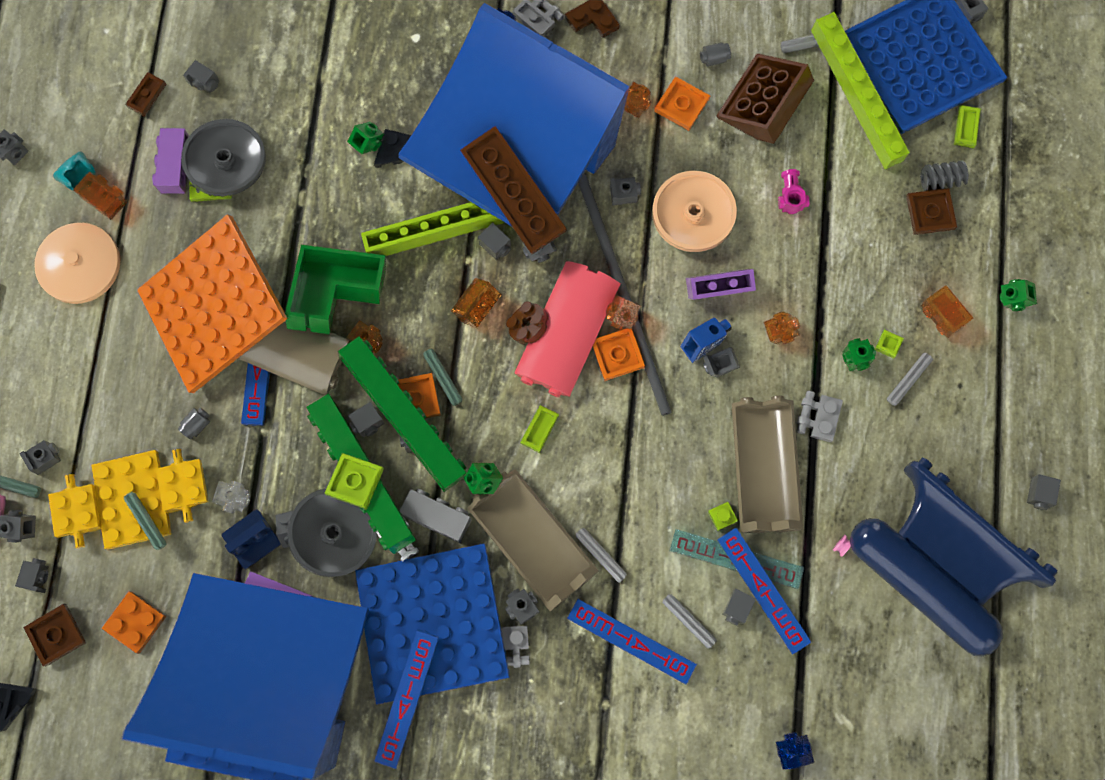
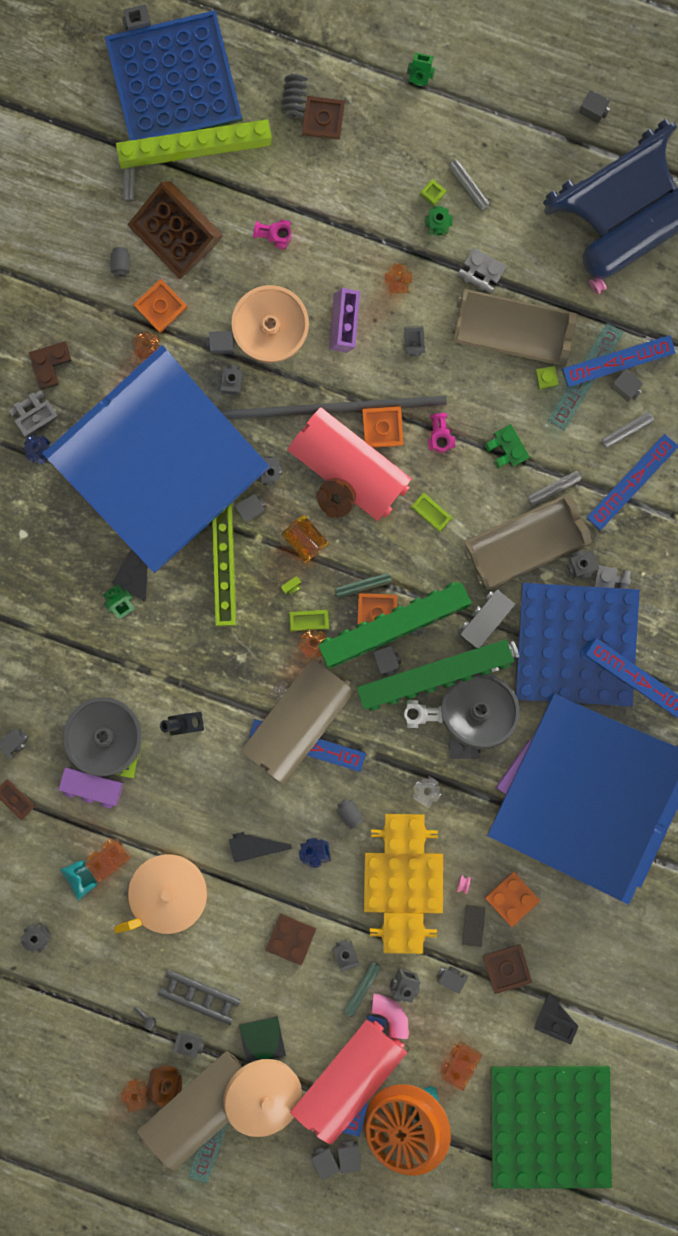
camera: 80 degrees left, 10 degrees up
sand green axle [124,492,167,550] -> none
orange plate [137,214,288,393] -> none
dark blue bracket [221,509,281,569] -> none
green piece [285,245,386,334] -> none
lime tile [324,453,384,509] -> none
reddish brown plate [460,126,567,255] -> none
green brick [463,463,503,494] -> none
clear orange brick [606,295,641,330] -> none
blue torso [680,318,732,363] -> none
clear orange brick [921,285,974,339] -> none
lime tile [954,105,981,148] -> none
none -> yellow tile [113,918,142,934]
none -> black bracket [160,712,204,736]
none -> dark grey brick [206,331,234,355]
none -> black slope [229,832,292,863]
none -> reddish brown plate [265,913,316,966]
none -> lime plate [281,576,301,595]
none -> lime tile [289,610,329,632]
none -> clear blue brick [299,838,331,868]
none -> white connector [404,700,442,728]
none -> dark pink connector [427,413,456,454]
none -> bright pink bush [457,875,471,894]
none -> clear smoke tile [462,905,486,947]
none -> green plate [485,424,530,469]

